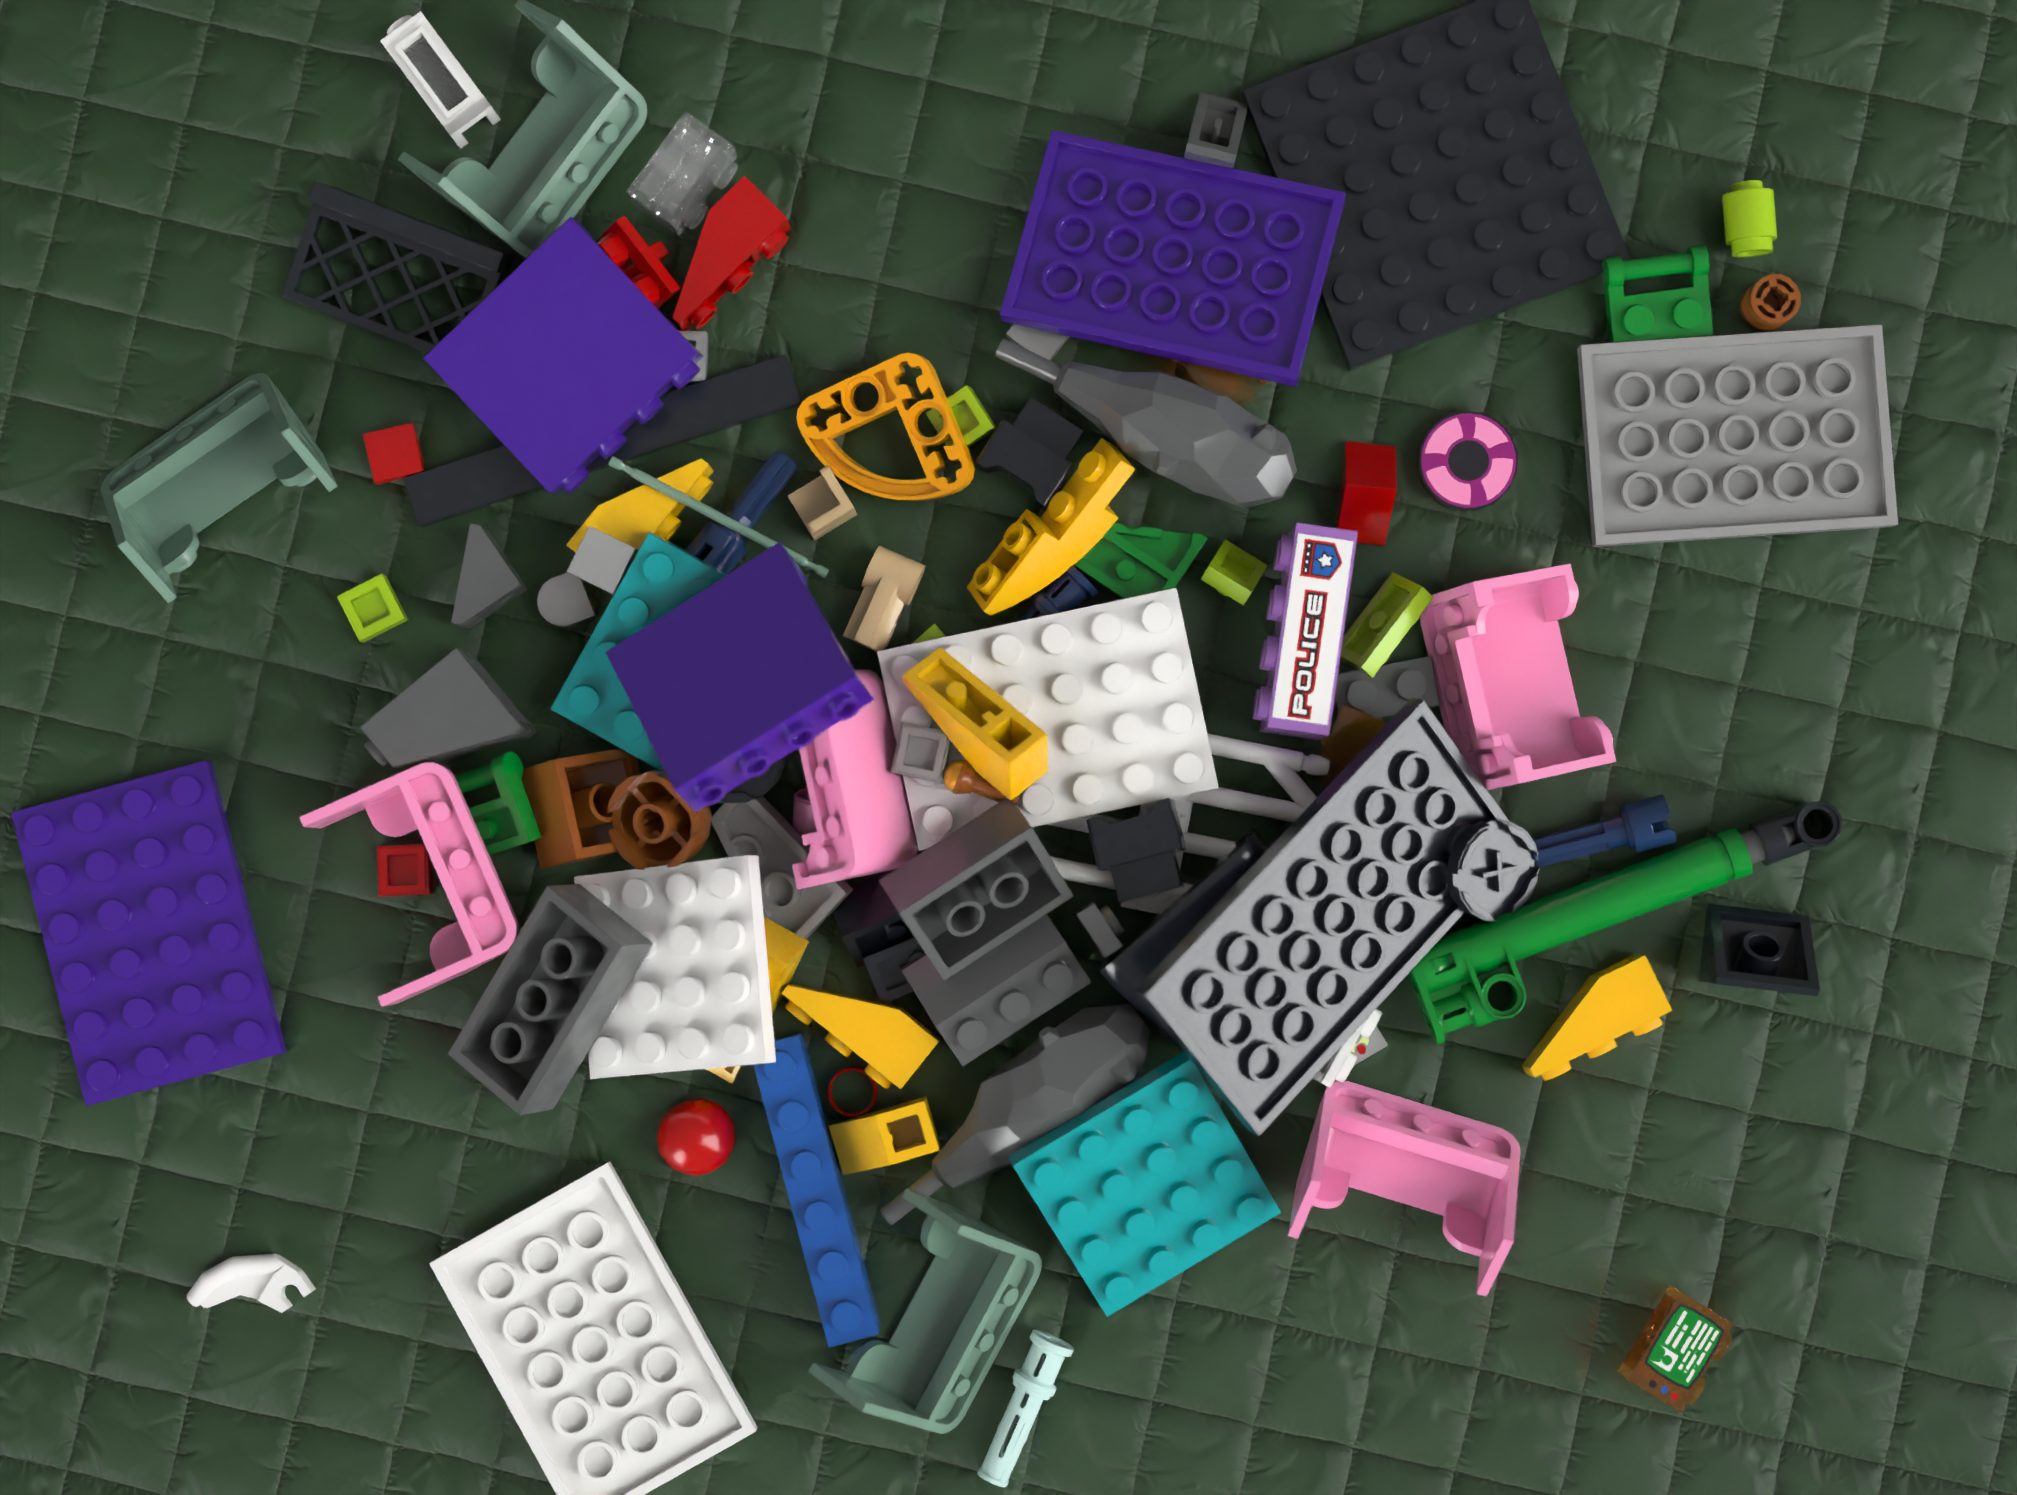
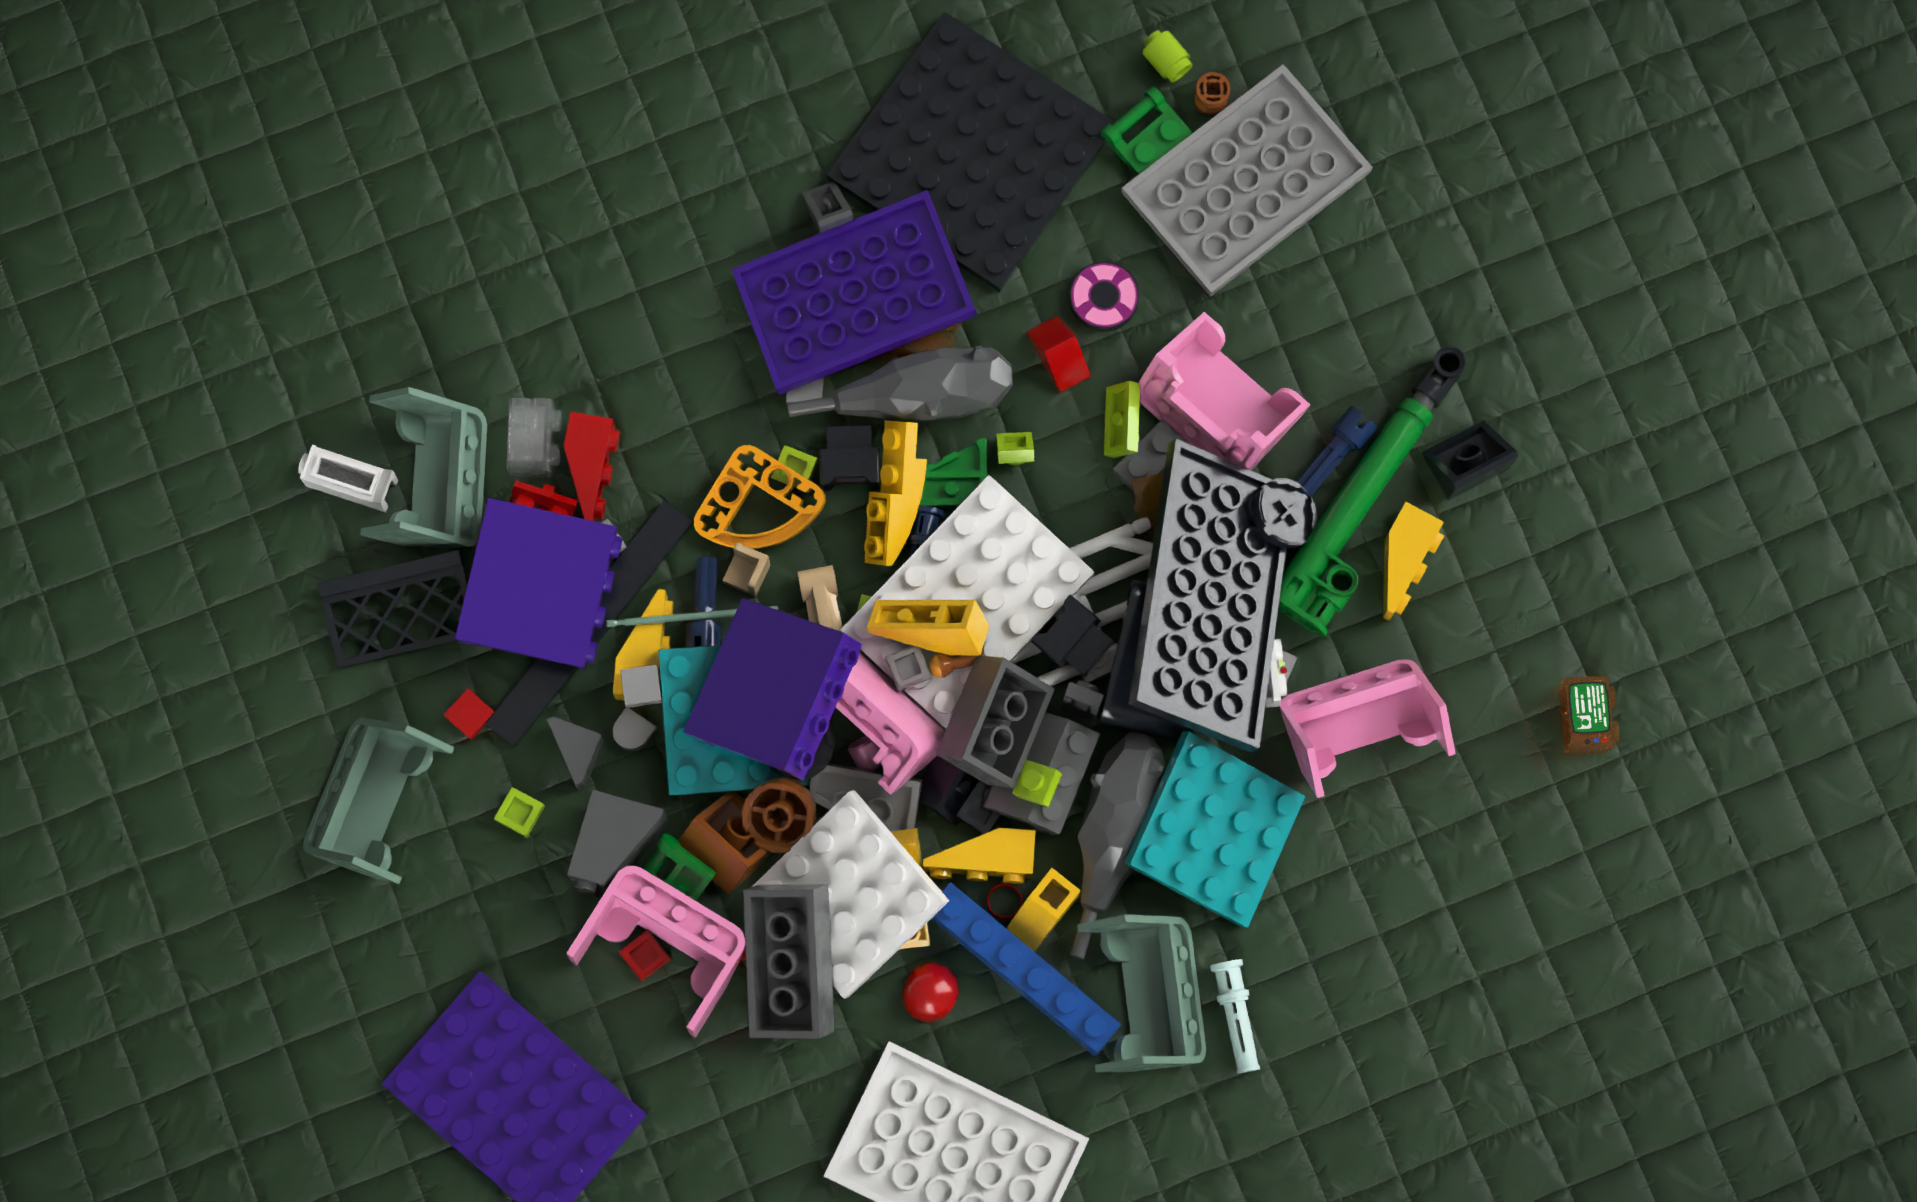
camera: 40 degrees left, 10 degrees down
brick [1252,523,1358,740] -> none
none -> lime plate [1012,760,1062,807]

